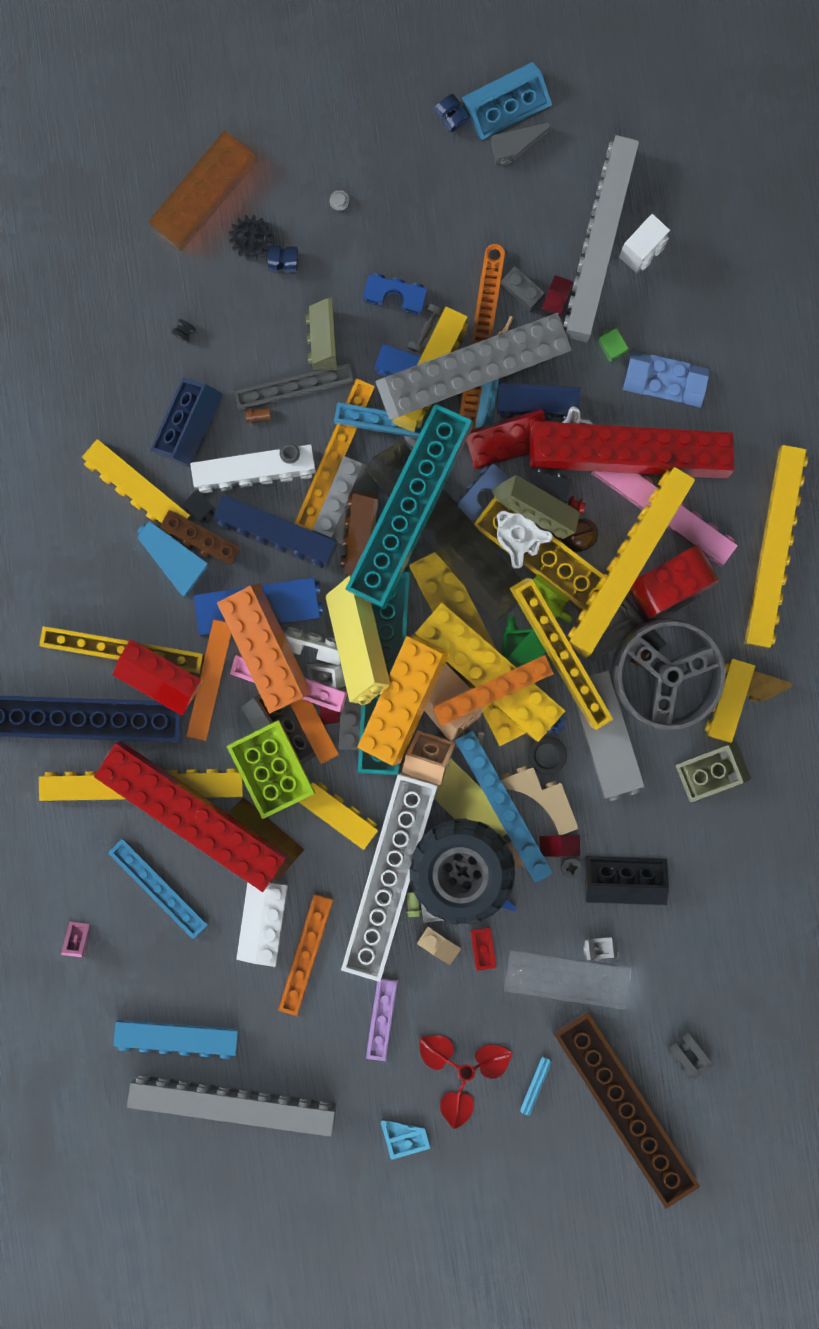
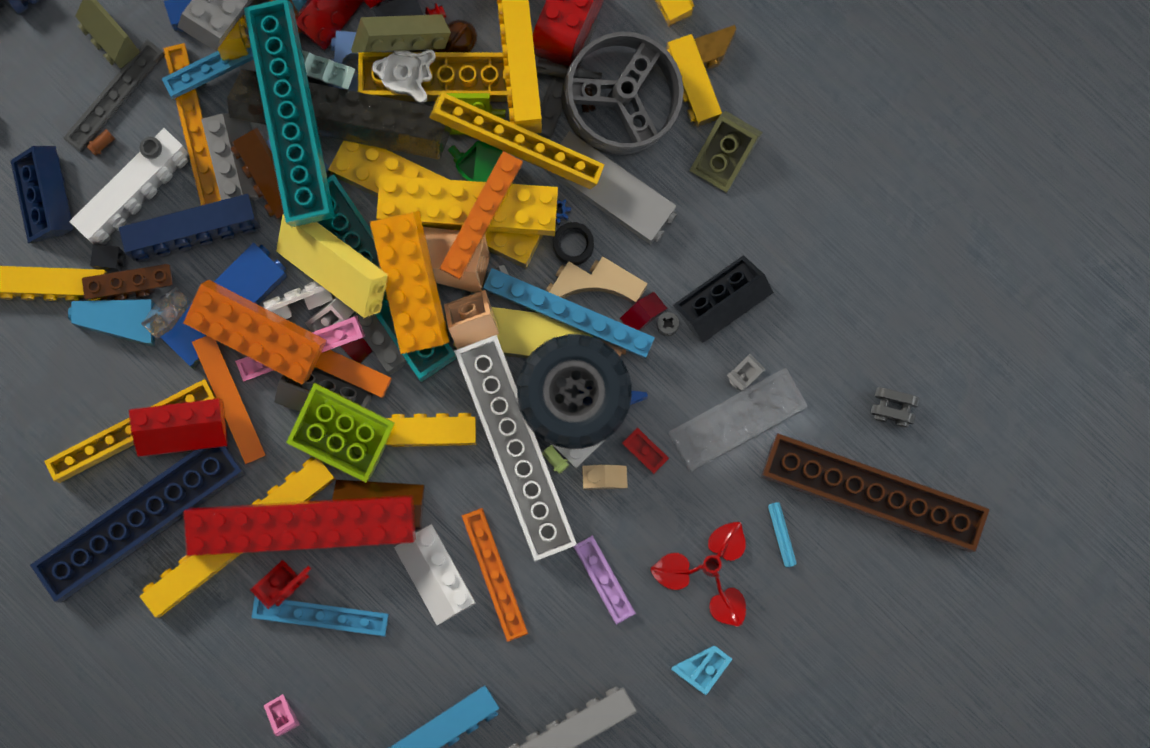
camera: 40 degrees left, 5 degrees down
none -> clear brick [141,287,191,339]
none -> red bracket [250,560,312,609]
none -> light aqua slope [302,50,355,90]

